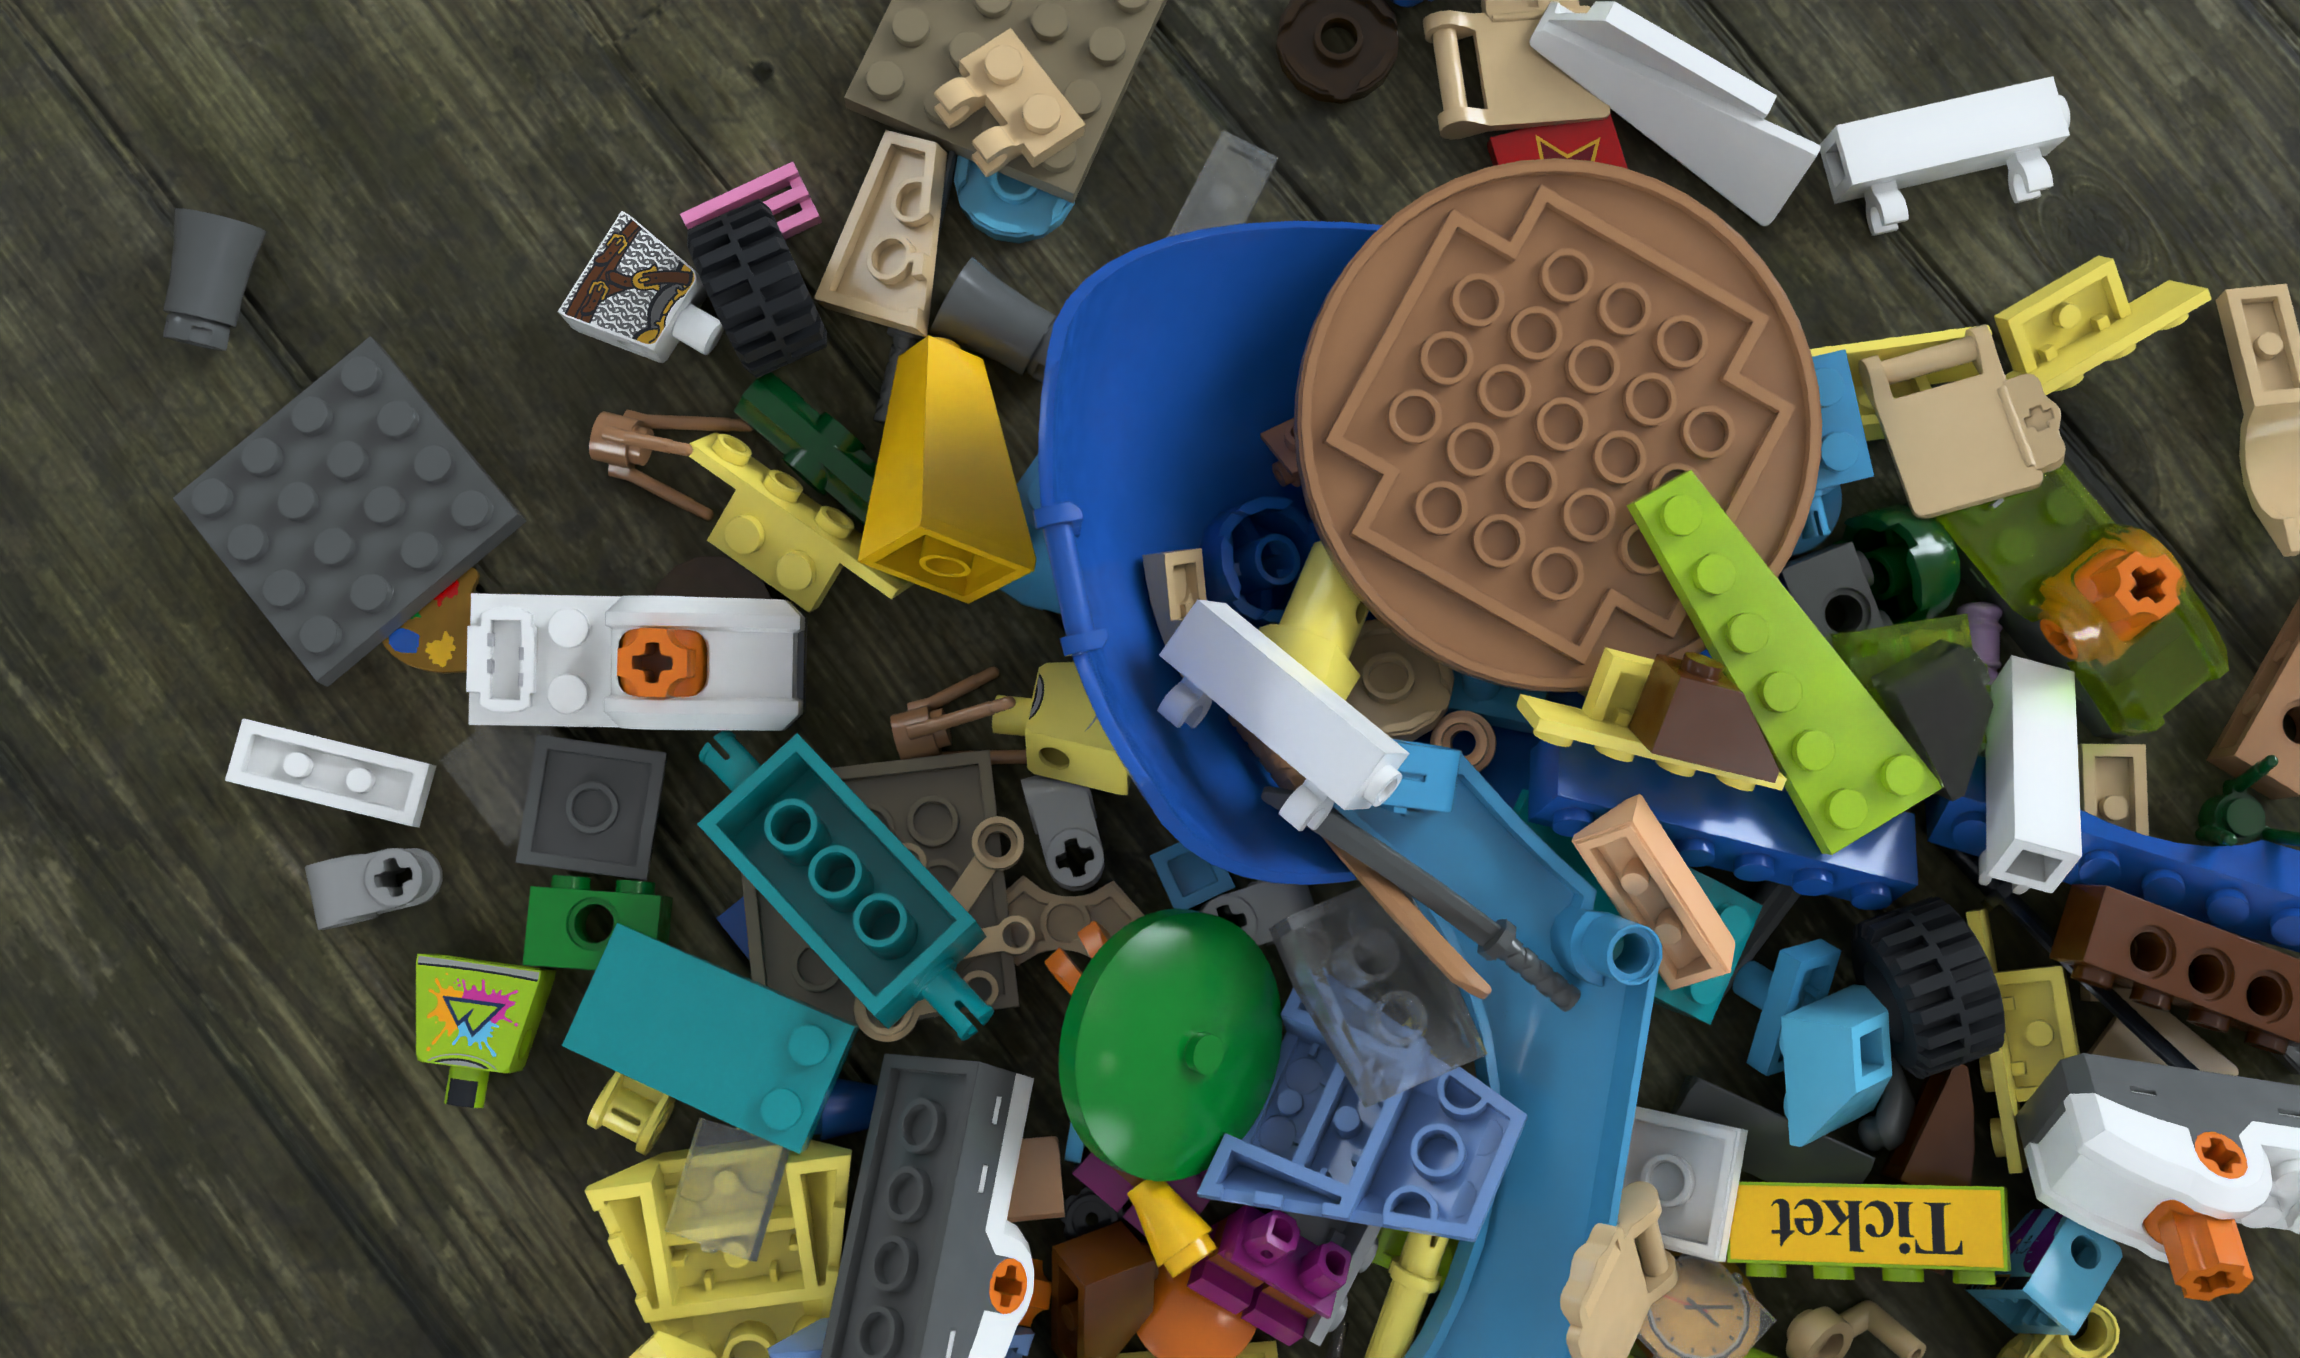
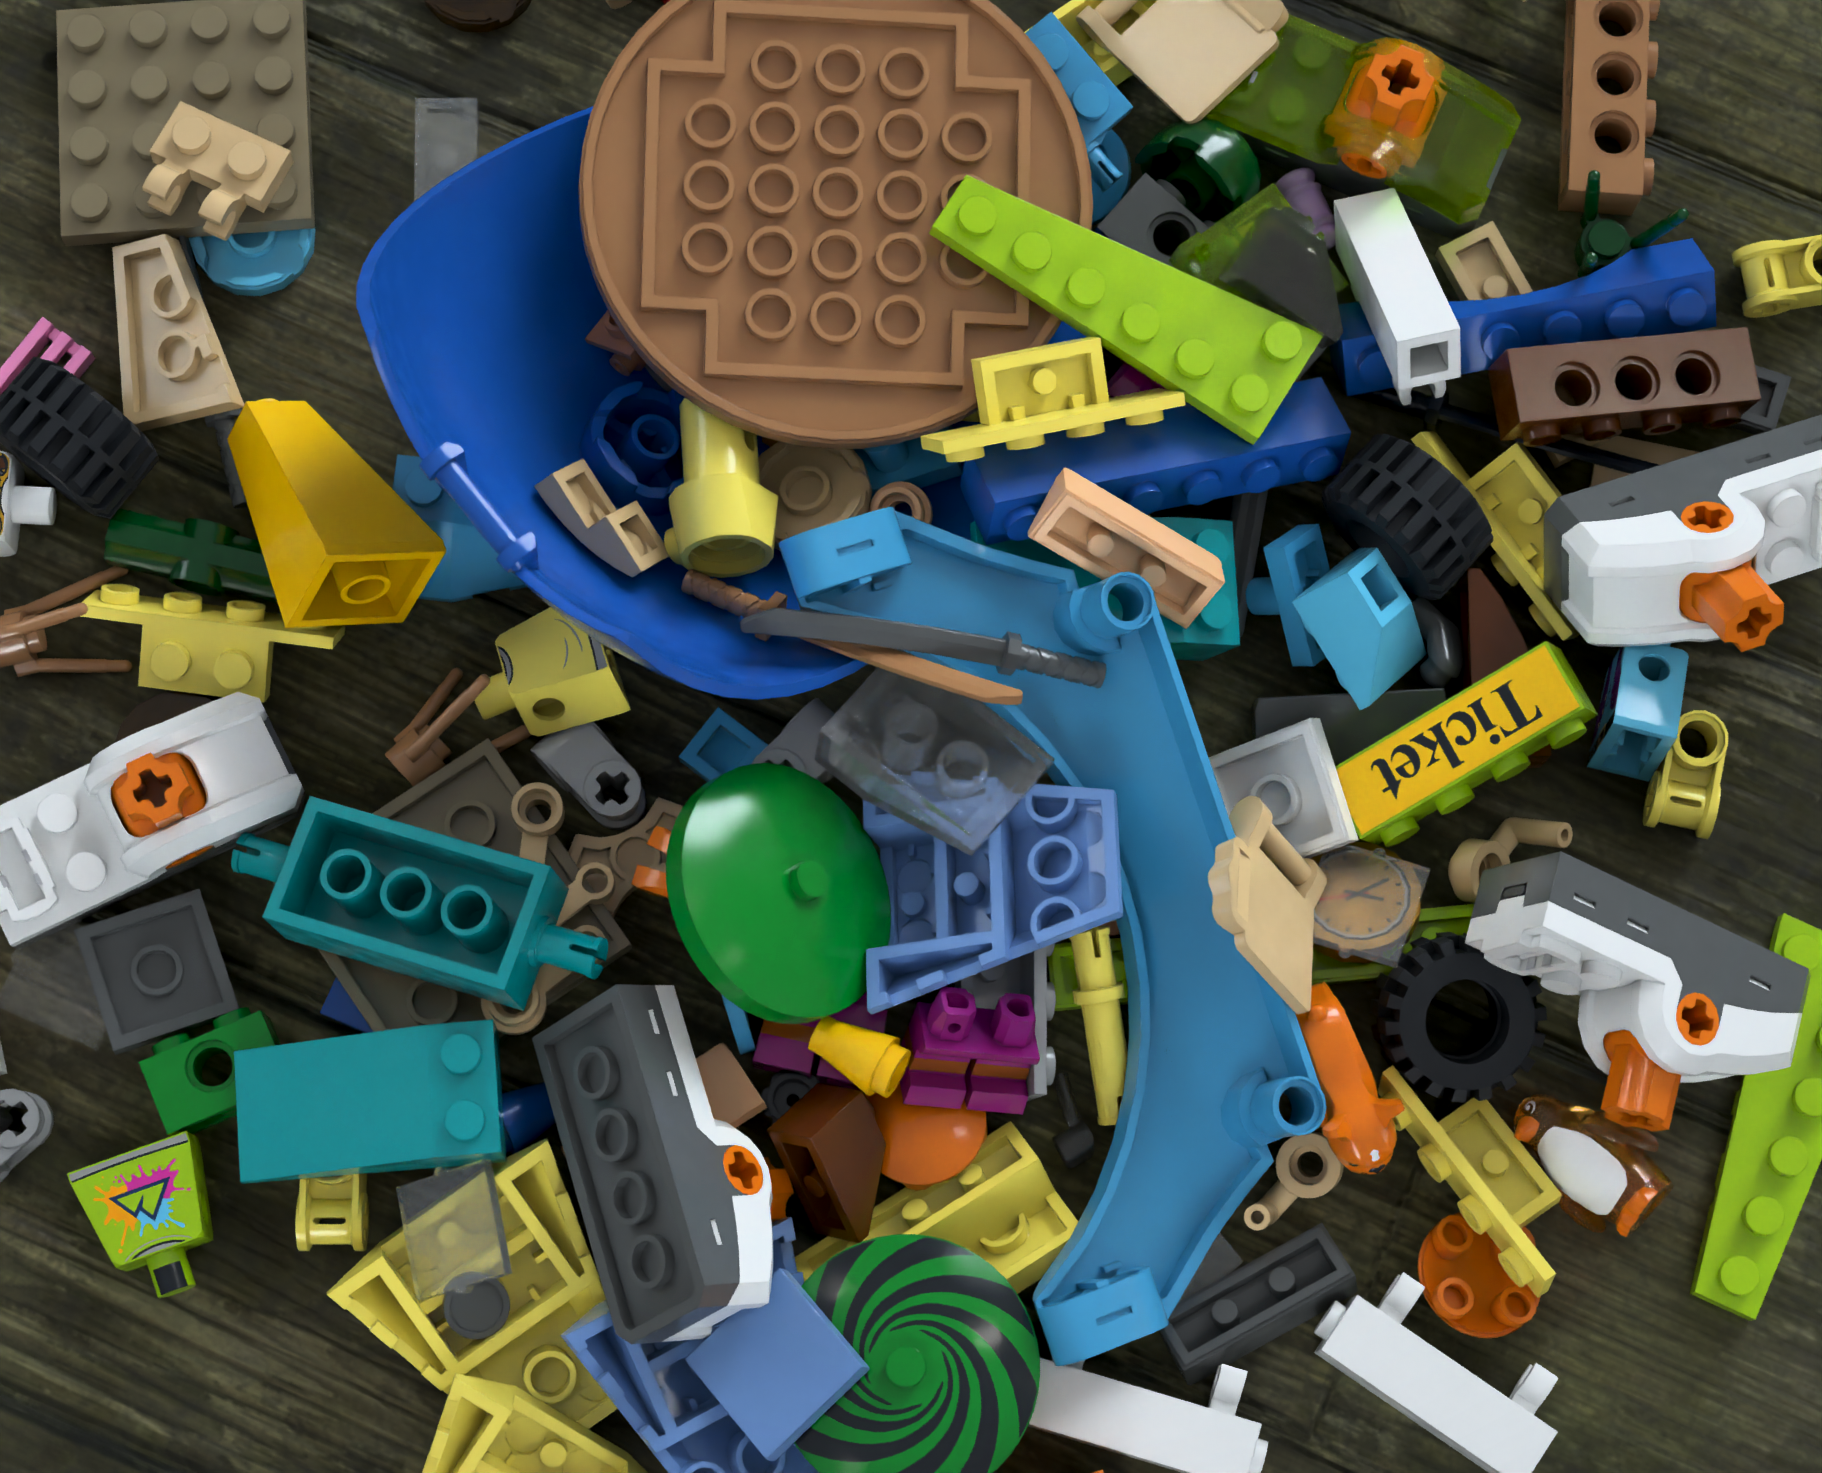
camera: 25 degrees left, 5 degrees down
dark grey plant [930,257,1057,384] -> none
white brick [1157,599,1410,831] -> none
reddish brown slope [1629,652,1780,783] -> none
none -> dark grey piece [443,1271,510,1339]

